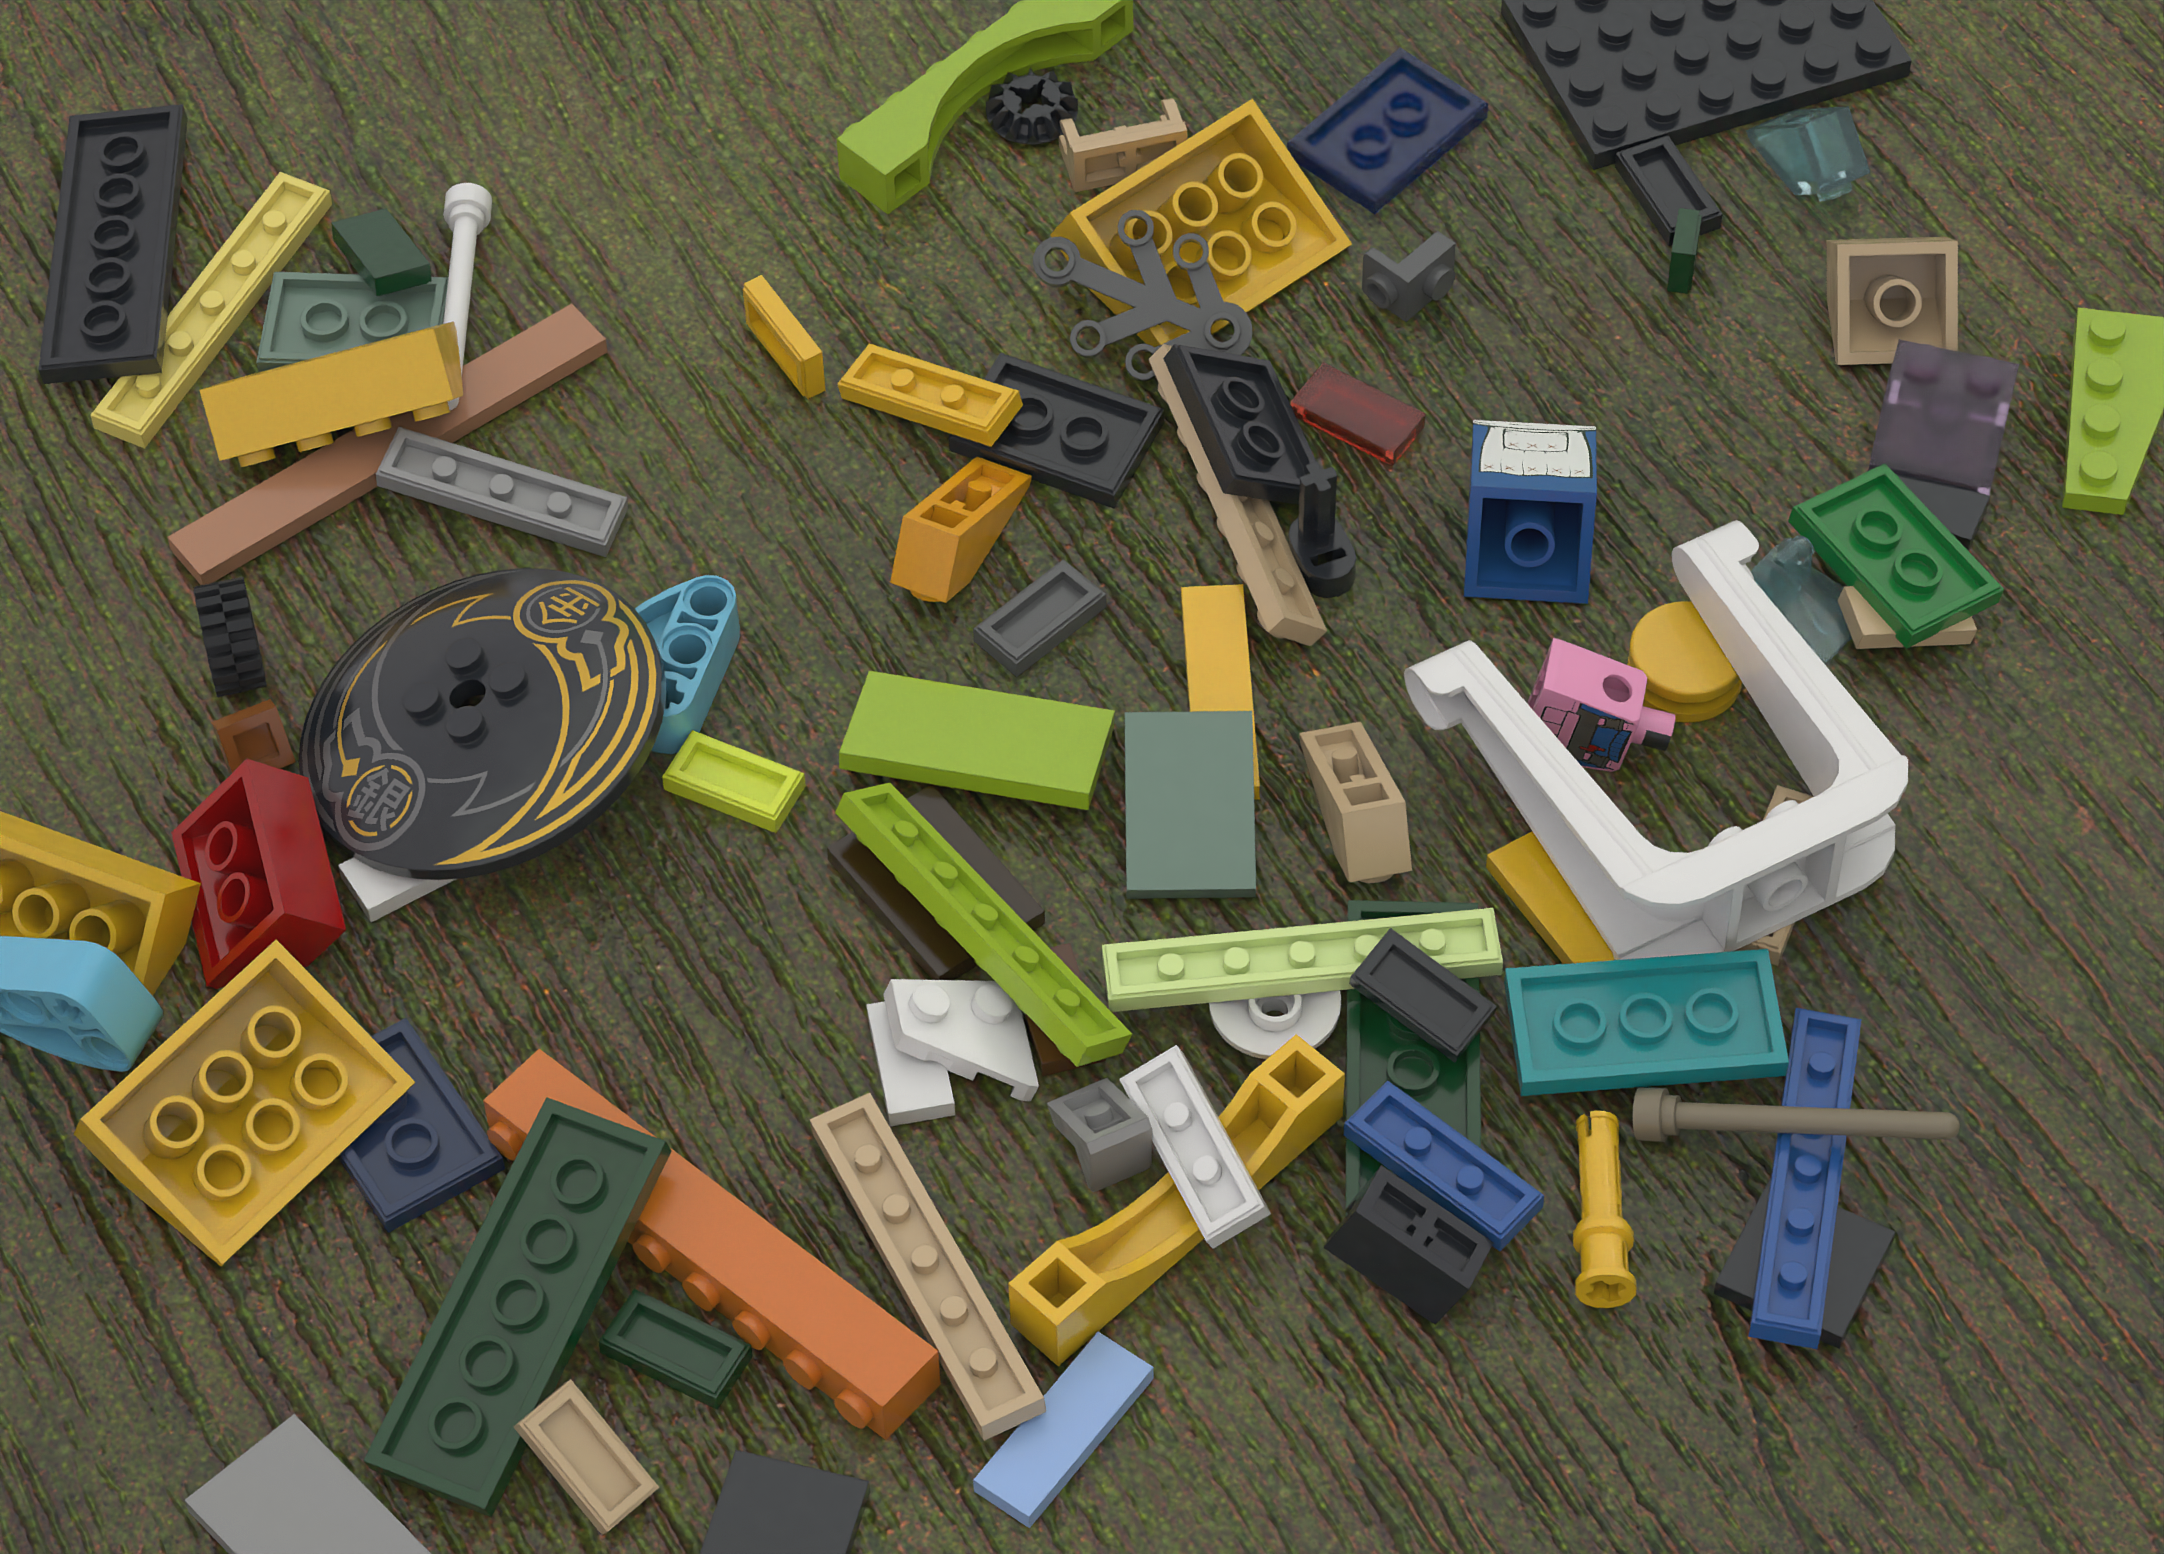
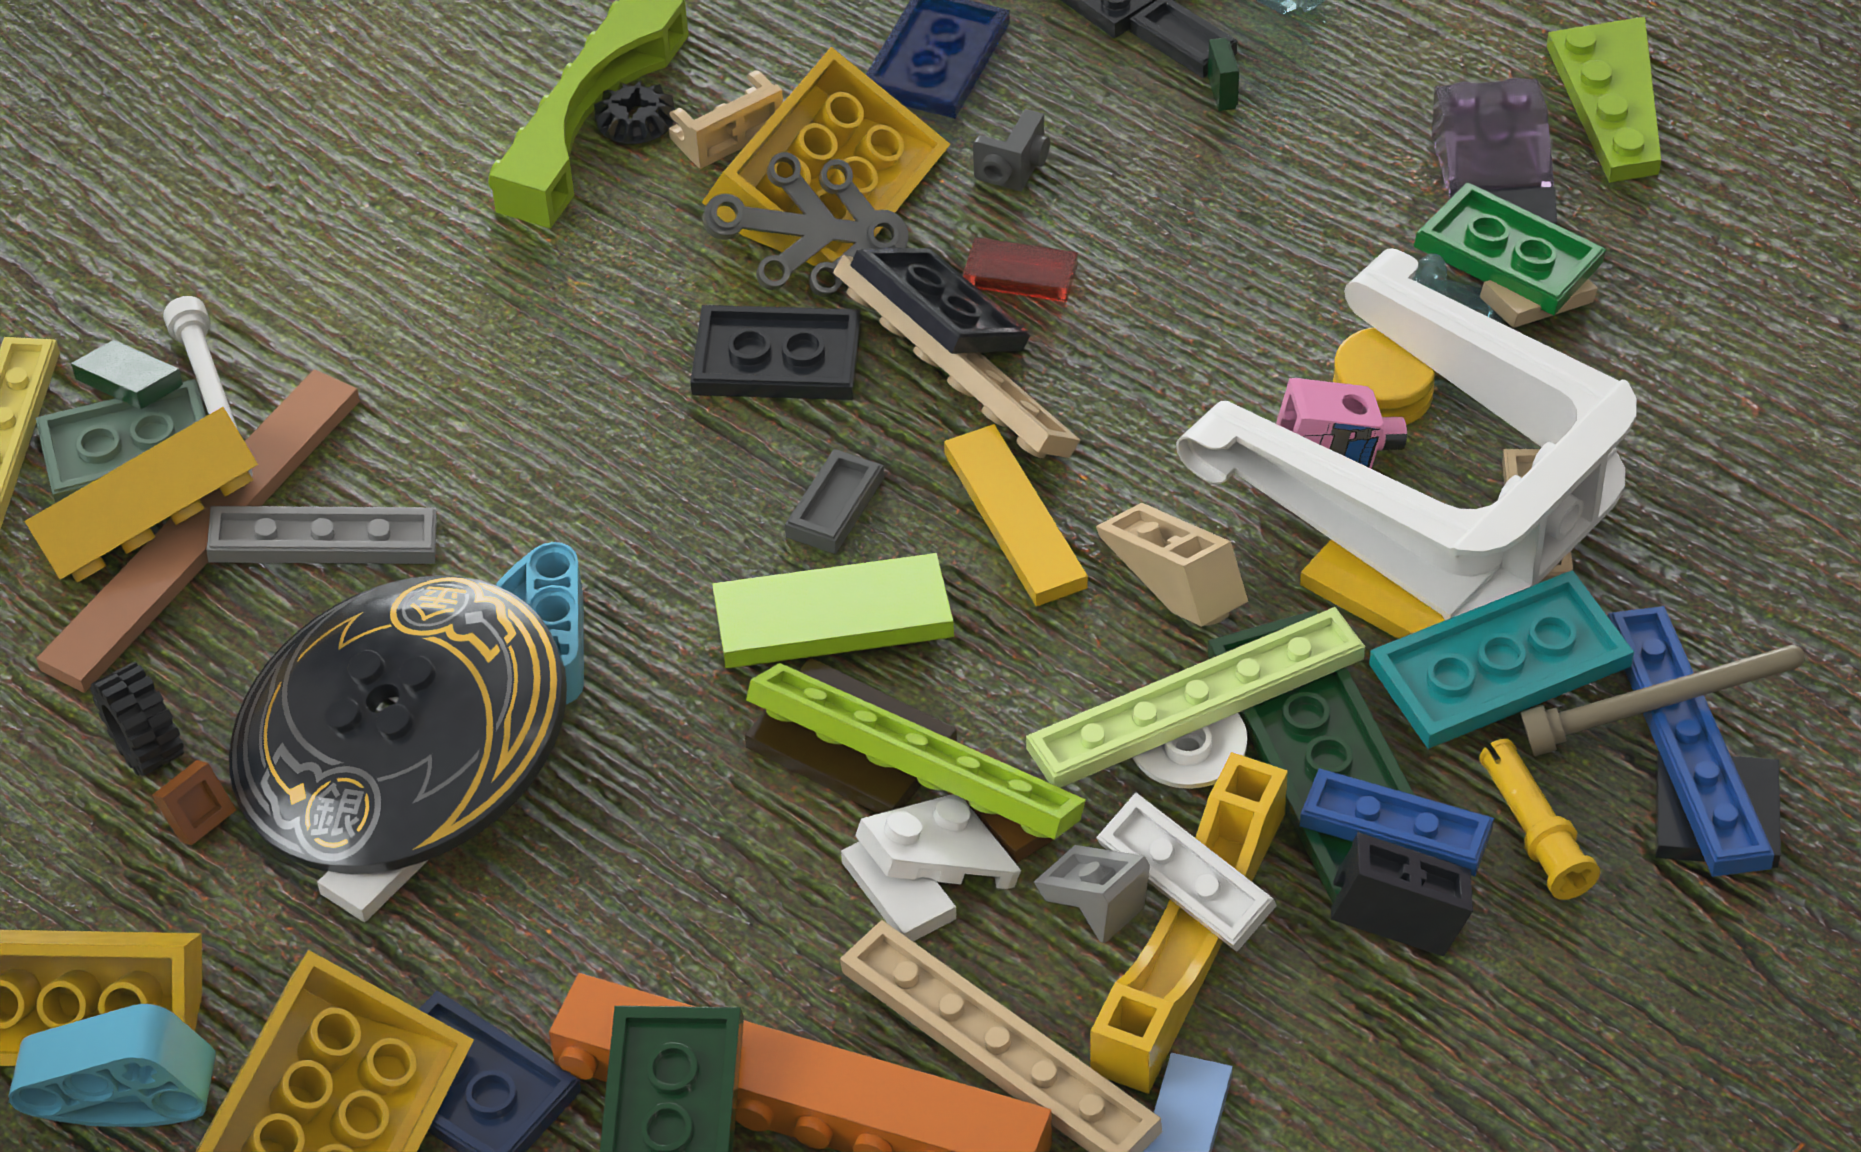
camera: 20 degrees left, 5 degrees down
red slope [171,759,346,989] -> none
neon yellow tile [662,730,806,833] -> none
yellow tile [743,275,826,399] -> none
yellow tile [837,343,1023,447] -> none
light orange slope [890,457,1032,603] -> none
sand green tile [1125,711,1256,899] -> none
black piece [1288,462,1356,598] -> none
black tile [1349,928,1497,1063] -> none
blue slope [1464,420,1597,604] -> none
tan slope [1826,237,1958,365] -> none

